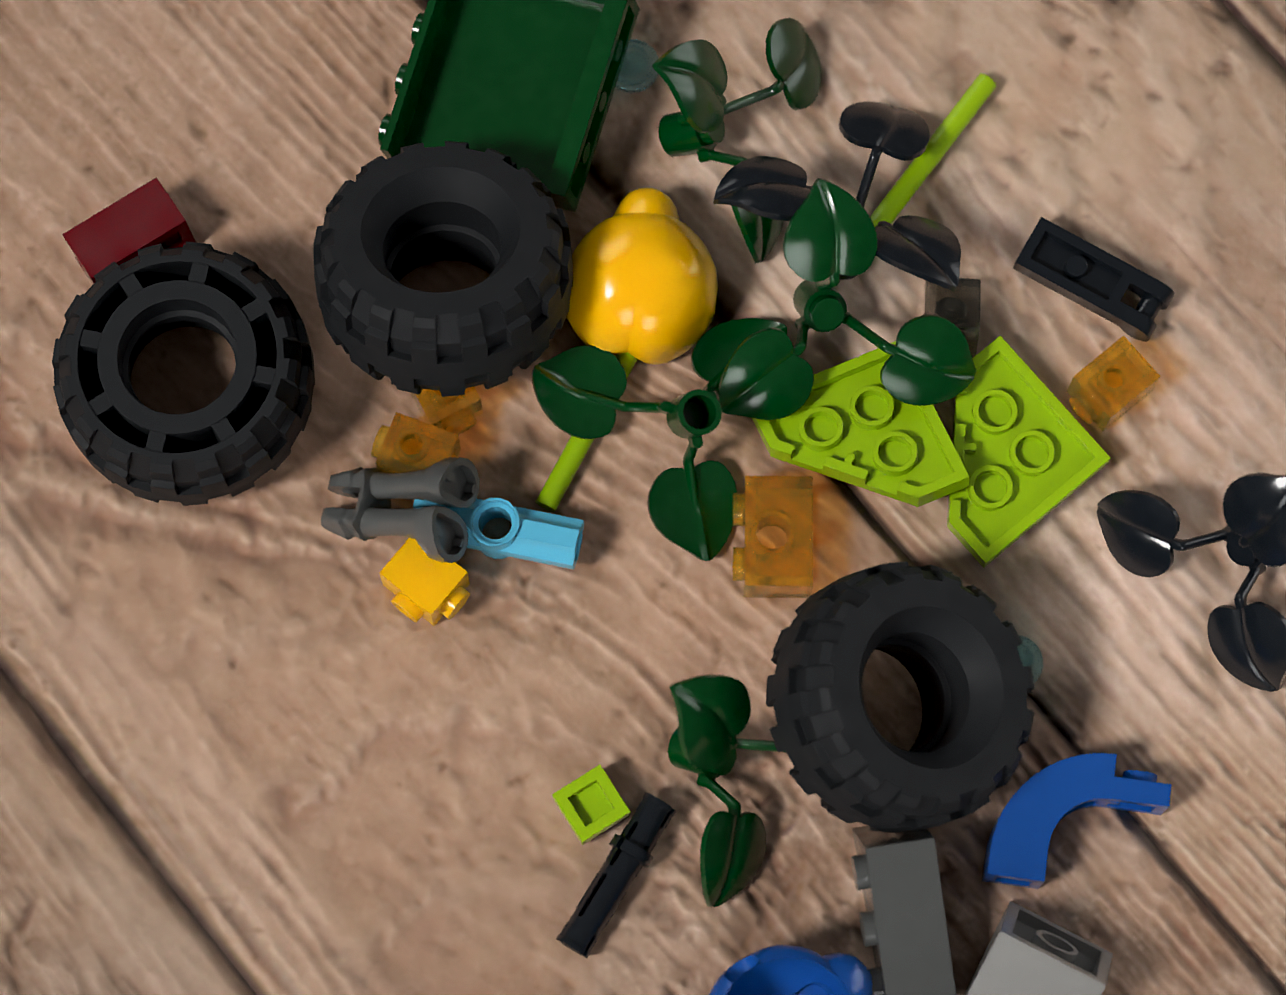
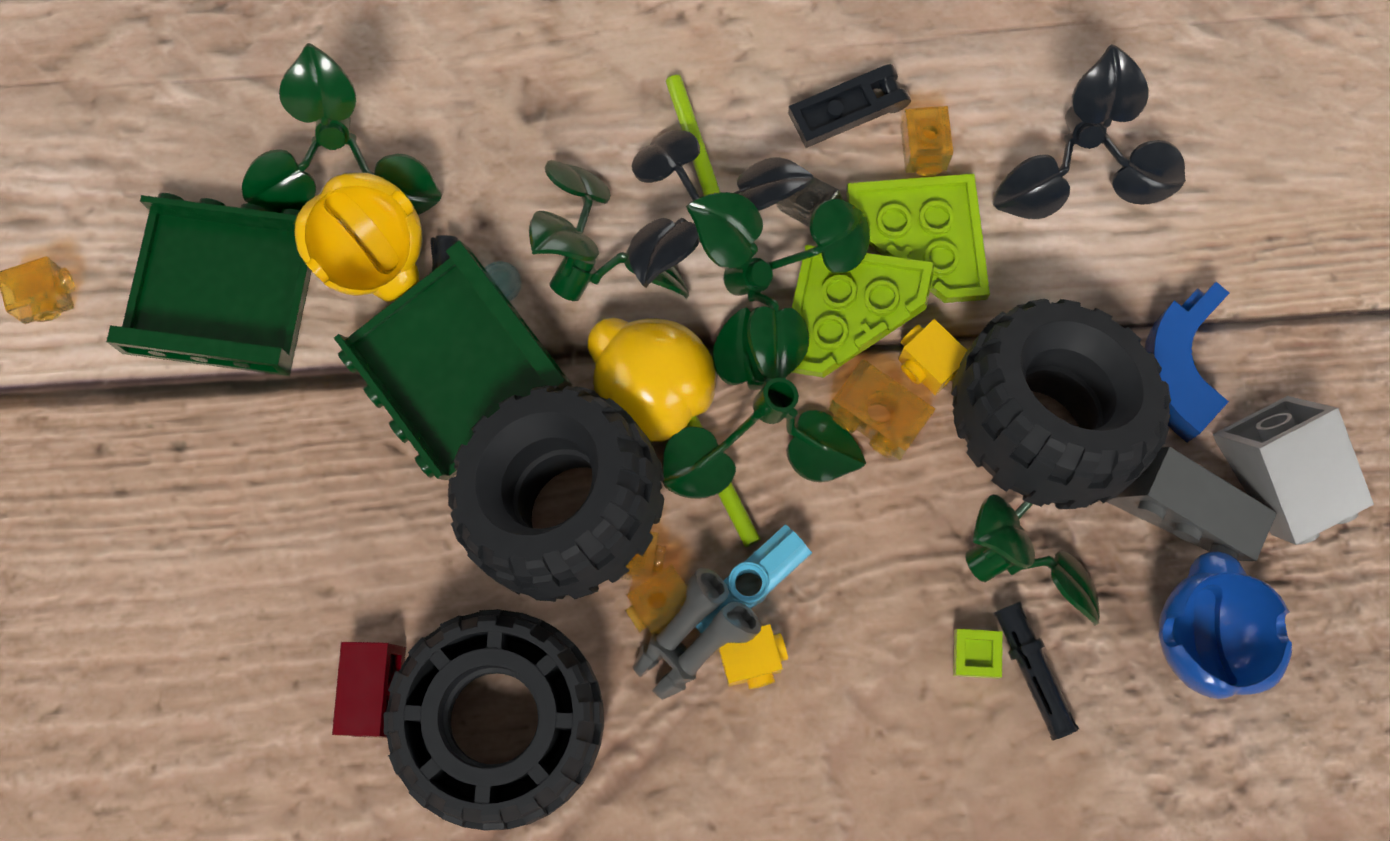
camera: 50 degrees left, 0 degrees up
none -> yellow brick [898,319,968,396]

